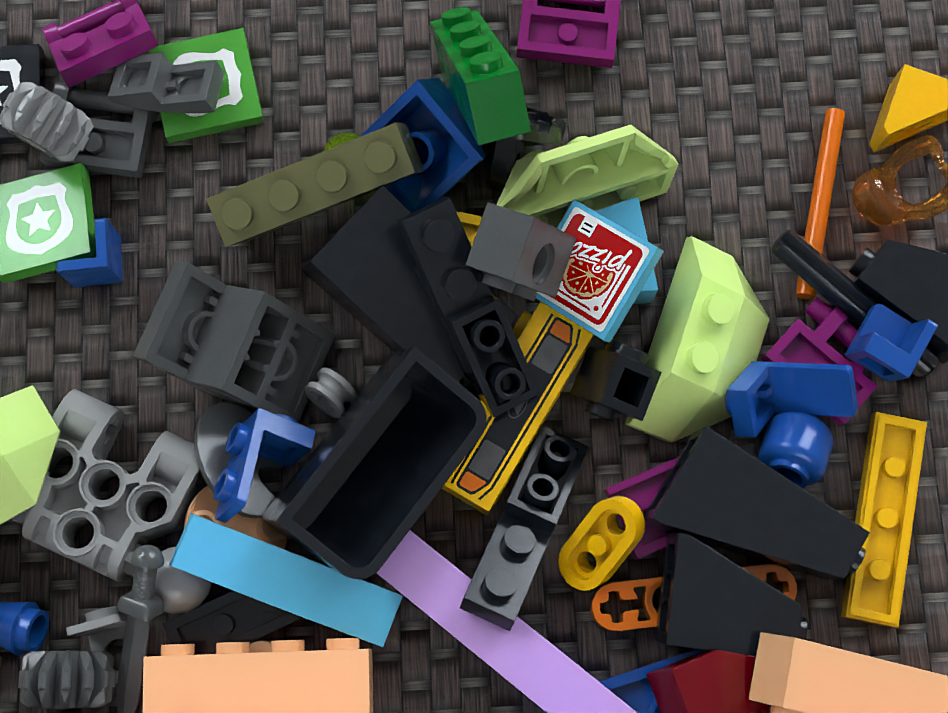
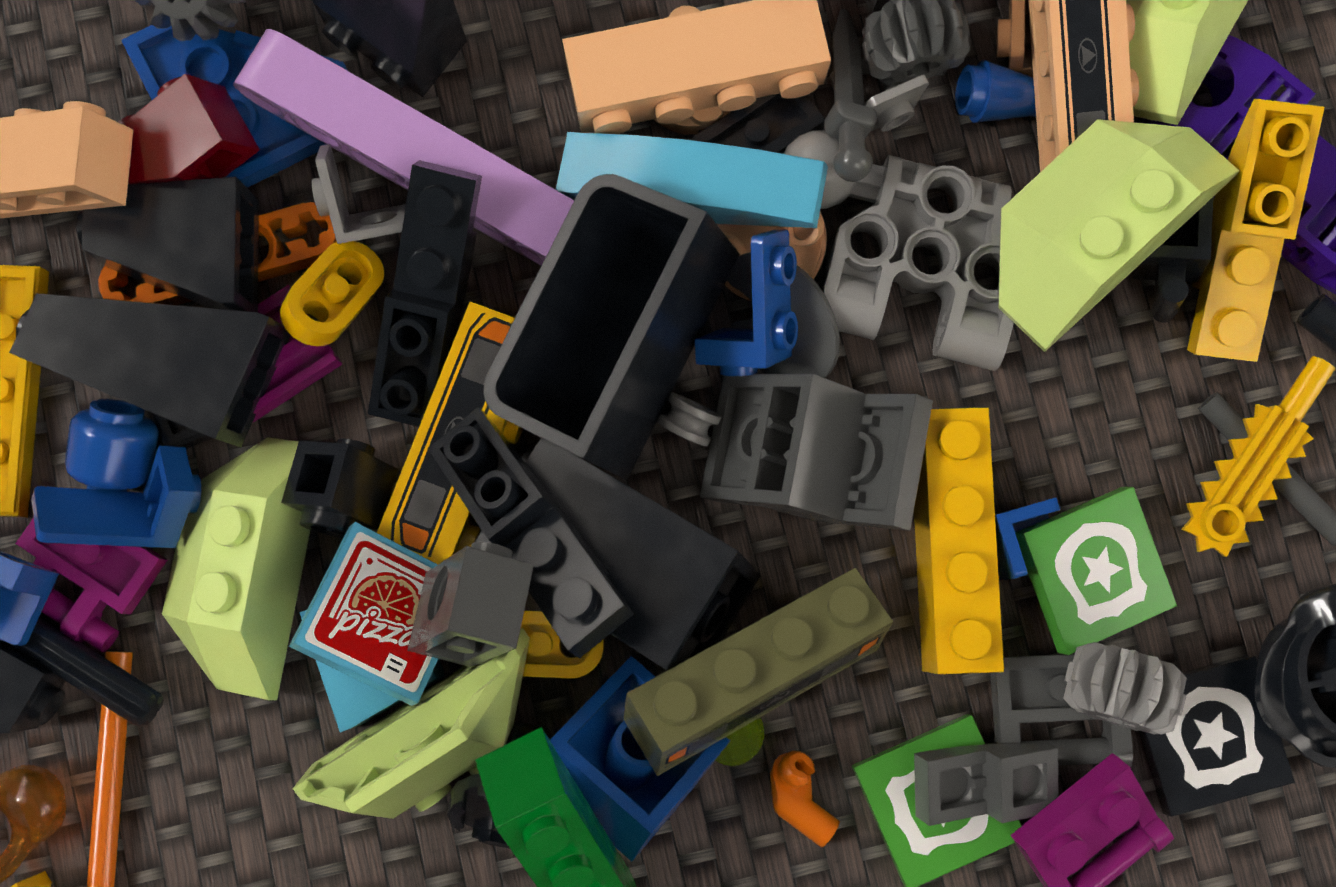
camera: 165 degrees right, 5 degrees up
none -> light grey bracket [312,144,406,244]
none -> orange arm [770,750,840,848]
none -> yellow brick [914,408,1004,674]

